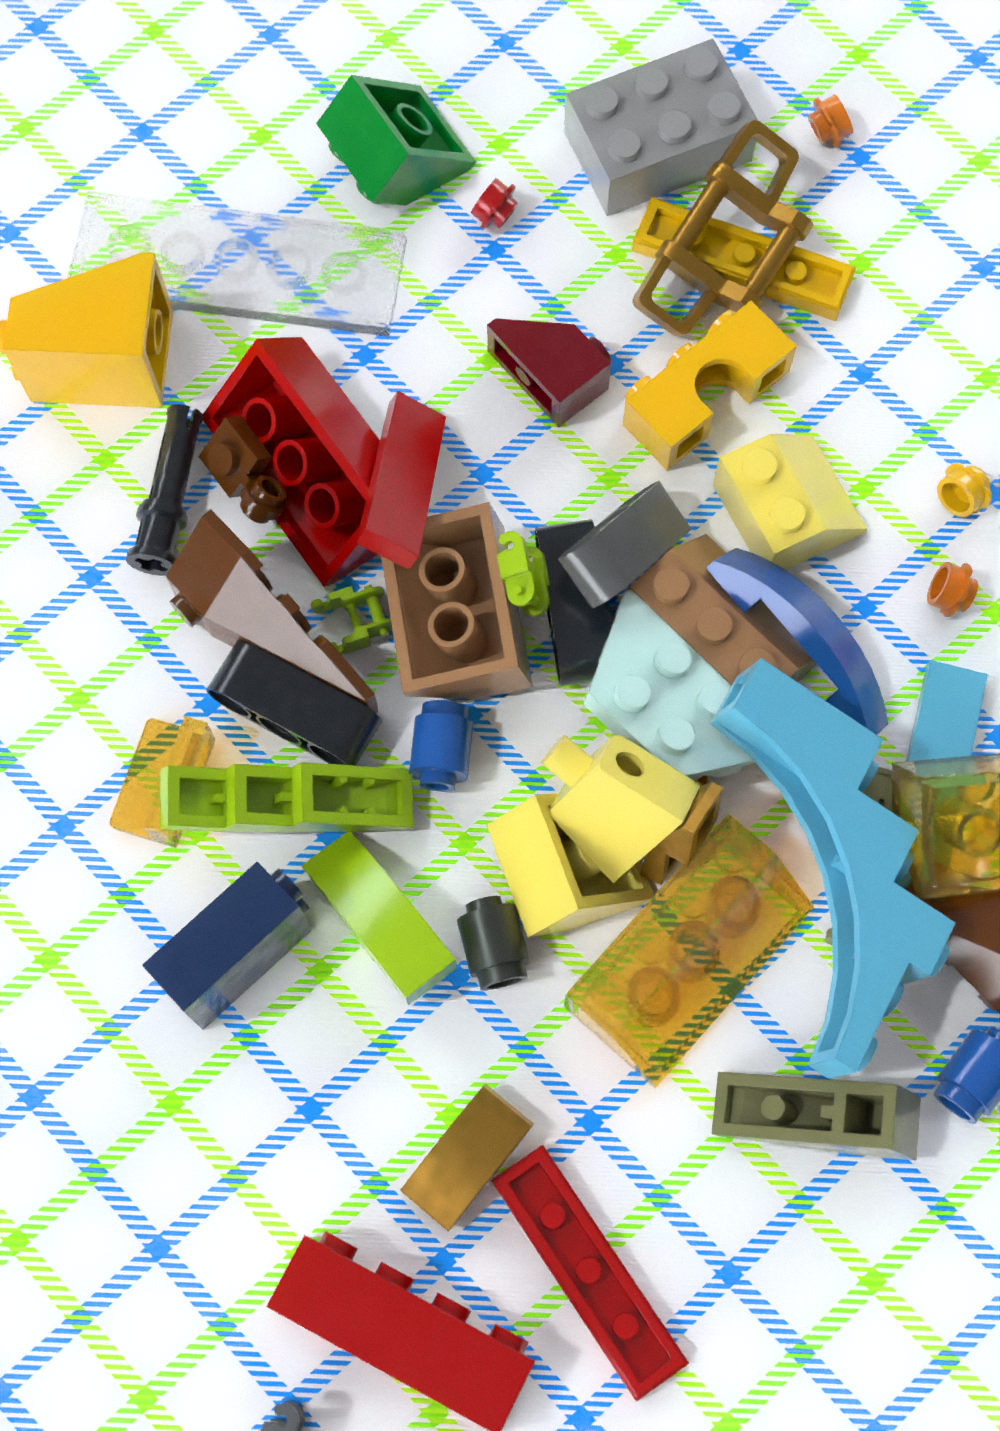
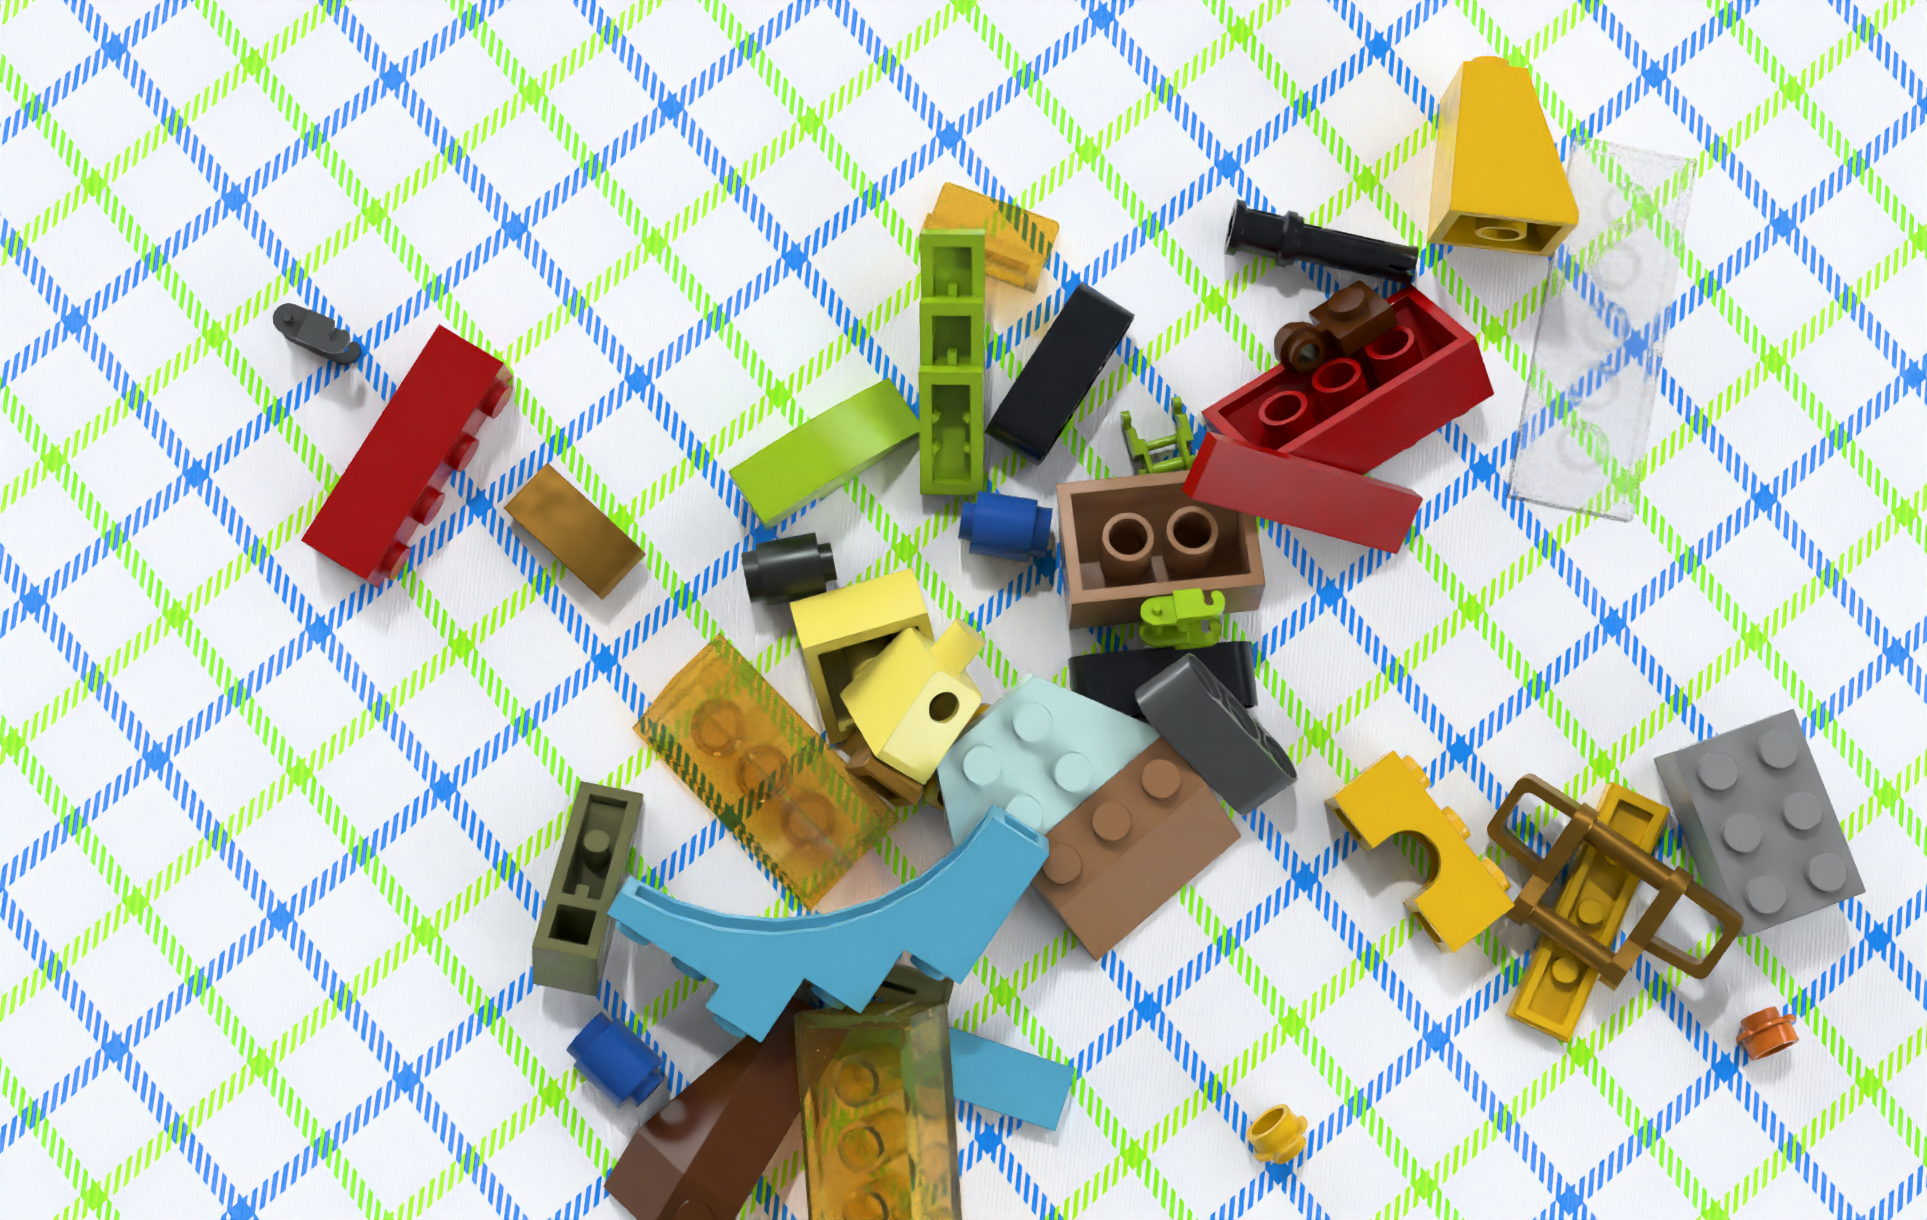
camera: 85 degrees right, 10 degrees up
dark blue brick [142,861,312,1030] -> none
wedge [166,509,379,713] -> none
green slope [316,75,476,206] -> none
red plate [470,178,519,229] -> none
dark red slope [487,318,611,428] -> none
red tile [491,1144,690,1402] -> none
blue slope [706,548,888,735] -> none
light yellow slope [713,434,867,570] -> none
orange plate [927,562,978,617] -> none

